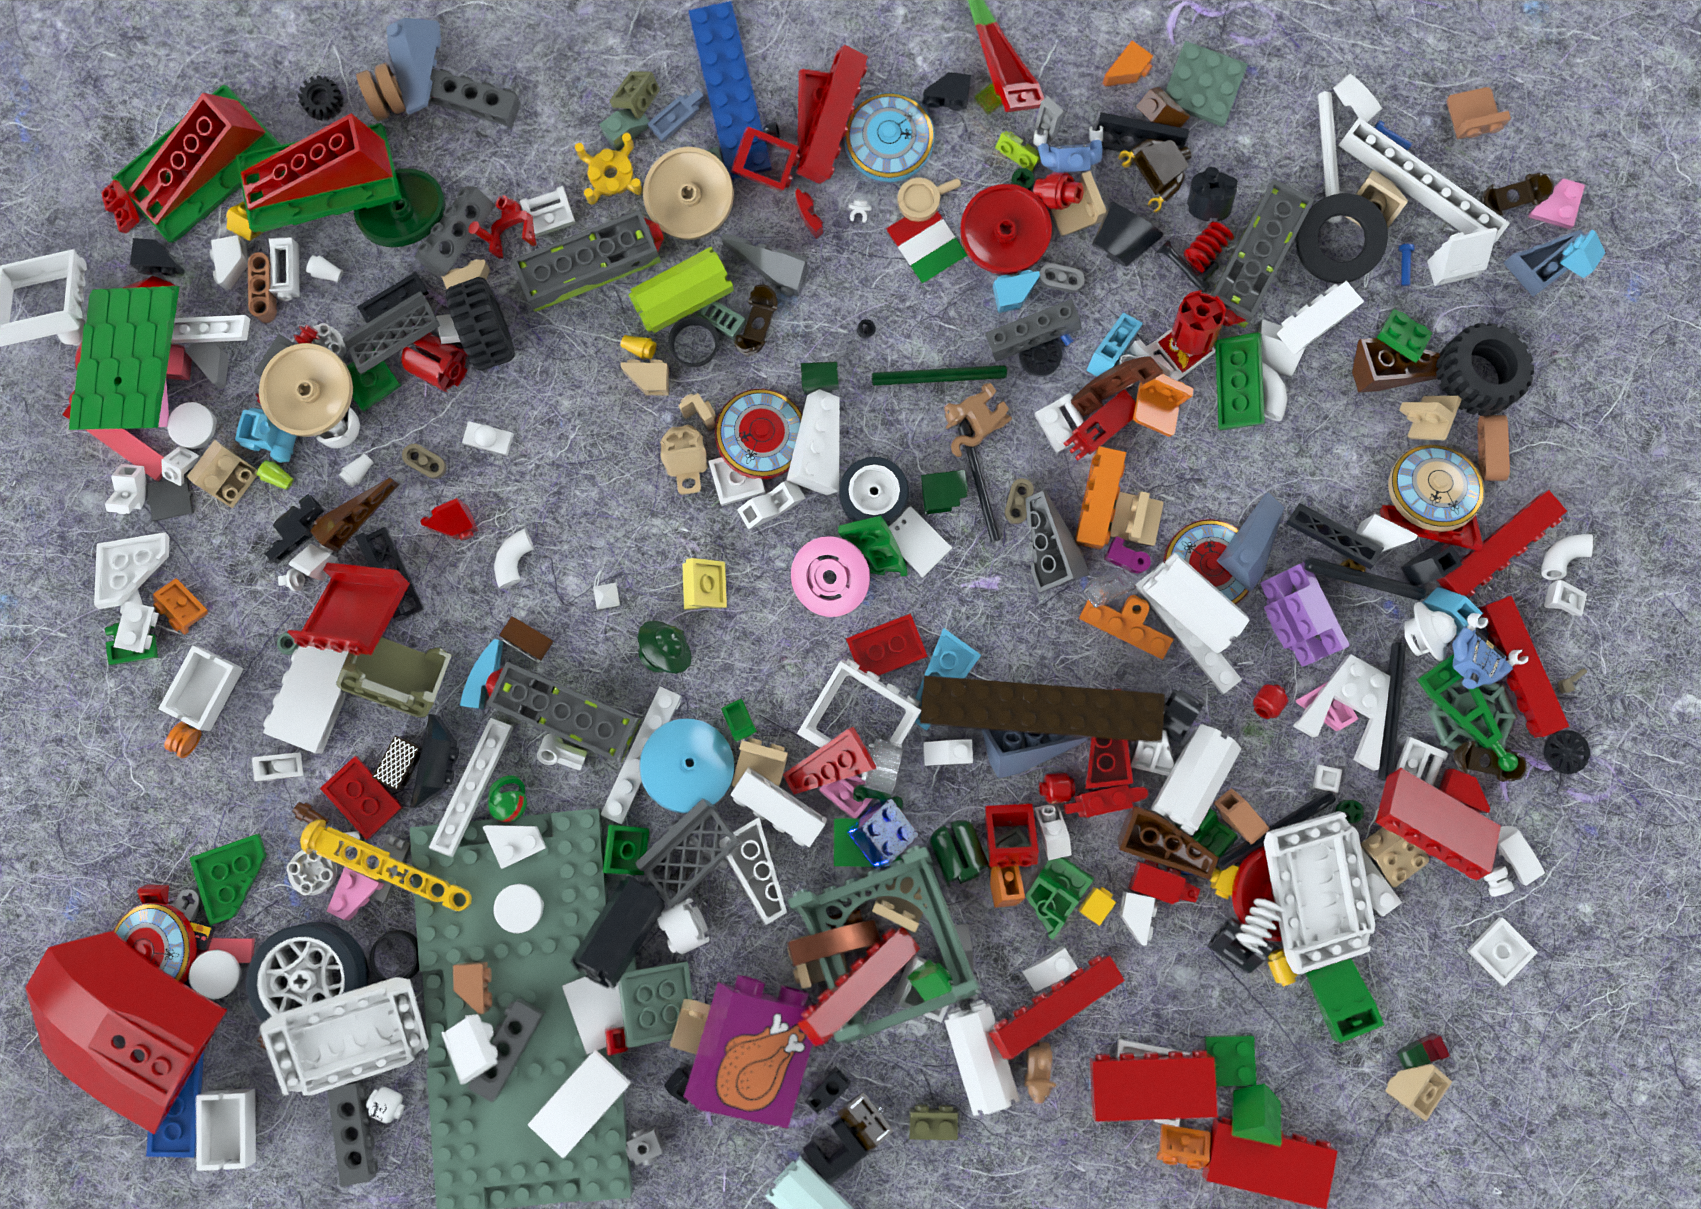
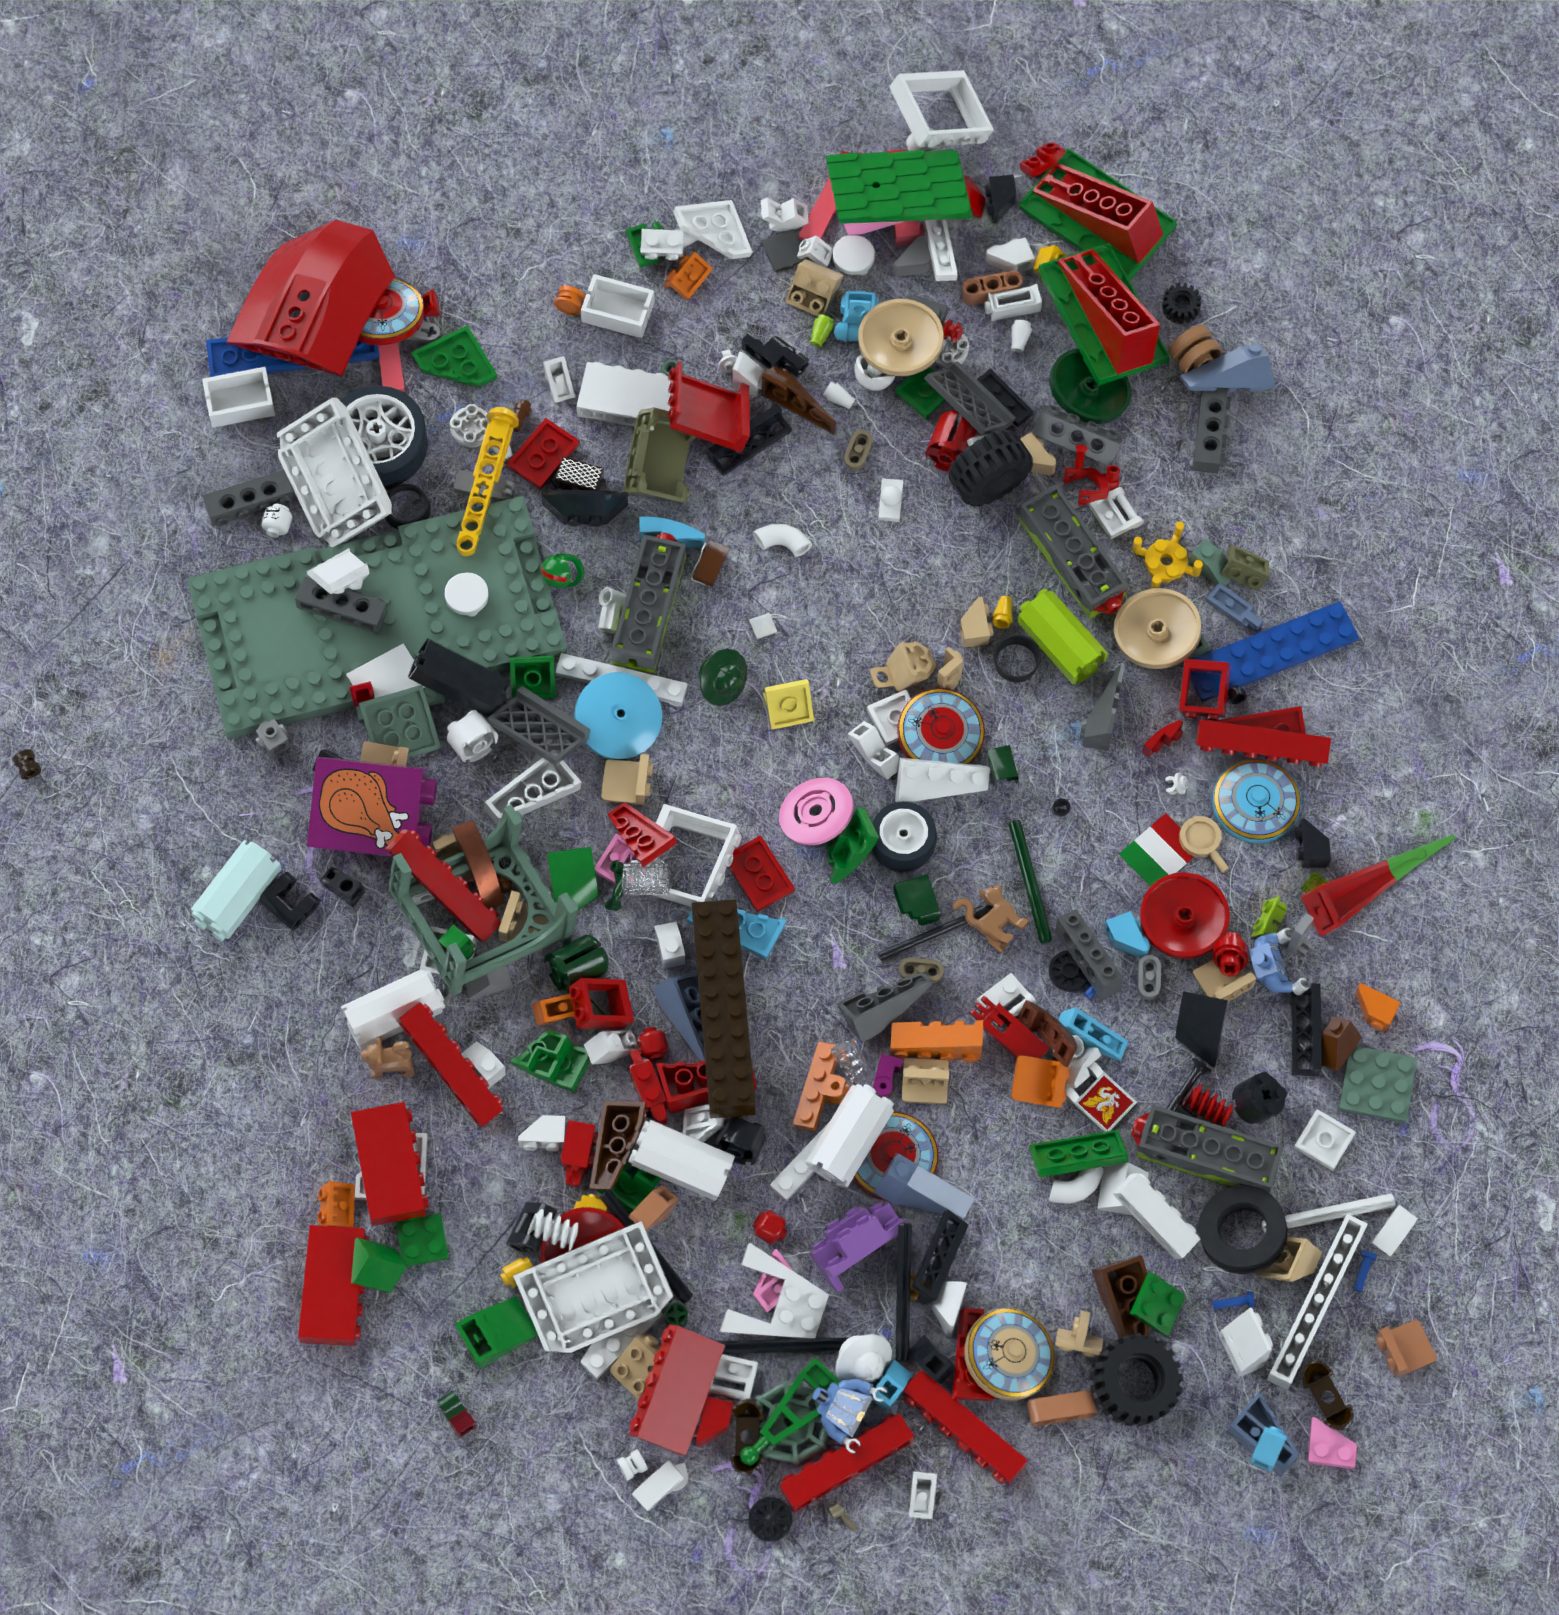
camera: 75 degrees right, 15 degrees down
white tile [189,949,242,999] -> none
black tile [190,921,215,950] -> none
bright pink wing [327,867,384,921] -> none
red slope [420,498,479,541] -> none
white plate [429,718,513,858] -> none
nougat slope [453,962,492,1014] -> none
white wing [483,825,547,869] -> none
white slope [528,1049,631,1158] -> none
sand green slope [696,301,747,341] -> none
green tile [721,698,757,742] -> none
white brick [730,767,827,847] -> none
dark brown piece [734,284,778,357] -> none
piece [837,1092,893,1151] -> none
clear blue brick [847,798,919,869] -> none
white container [889,506,952,578] -> none
olive bracket [909,1104,959,1140] -> none
dark green wheel [1010,168,1034,191] -> none
yellow brick [1077,887,1116,926] -> none
torso [1119,139,1192,213] -> none
red cylinder [1171,290,1226,355] -> none
white tile [1313,765,1342,793] -> none
tan slope [1385,1064,1452,1121] -> none
white plate [1467,917,1538,986] -> none
white cylinder [1541,534,1593,580] -> none
none -> white plate [1294,1109,1356,1171]

